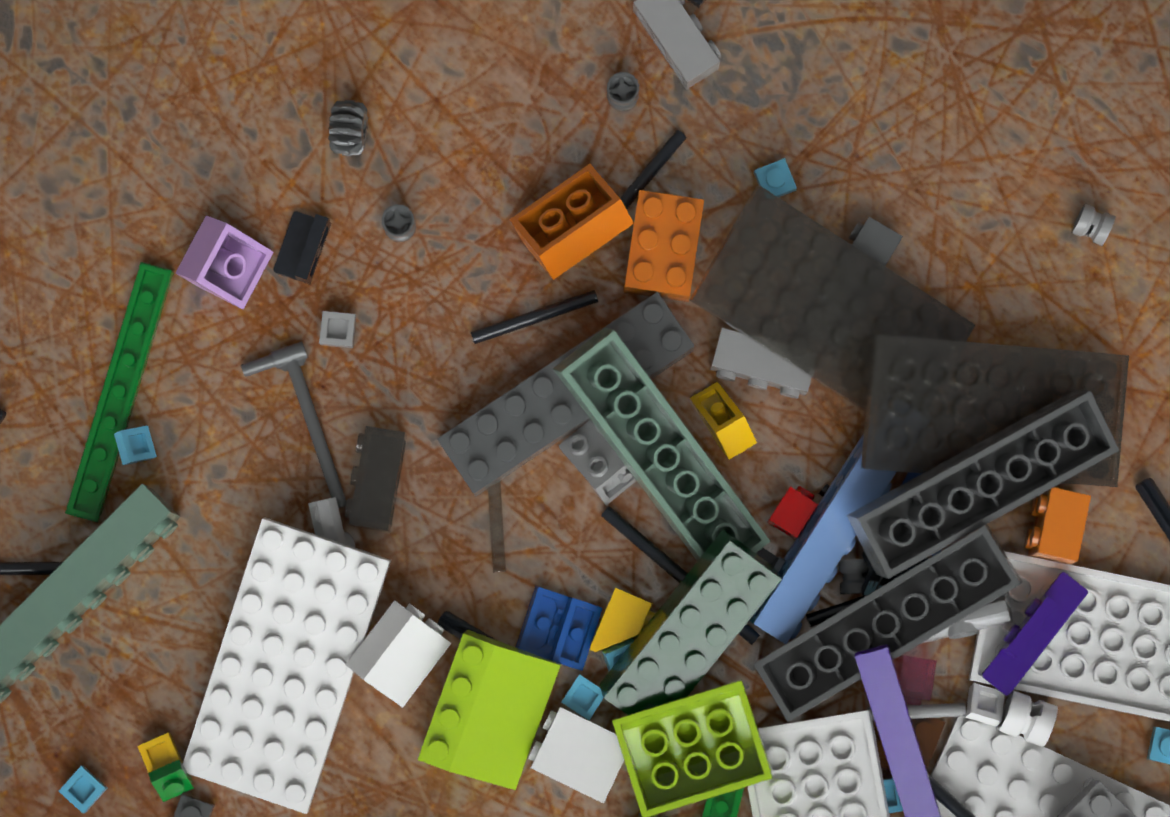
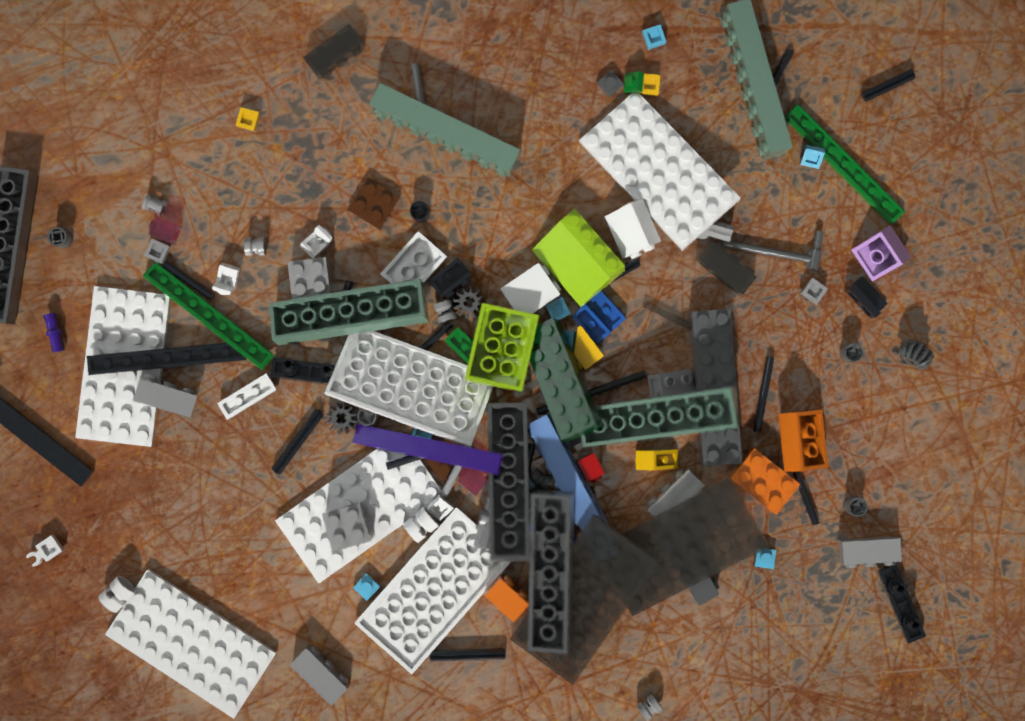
camera: 120 degrees right, 5 degrees up
dark purple bracket [982,572,1088,695] -> none

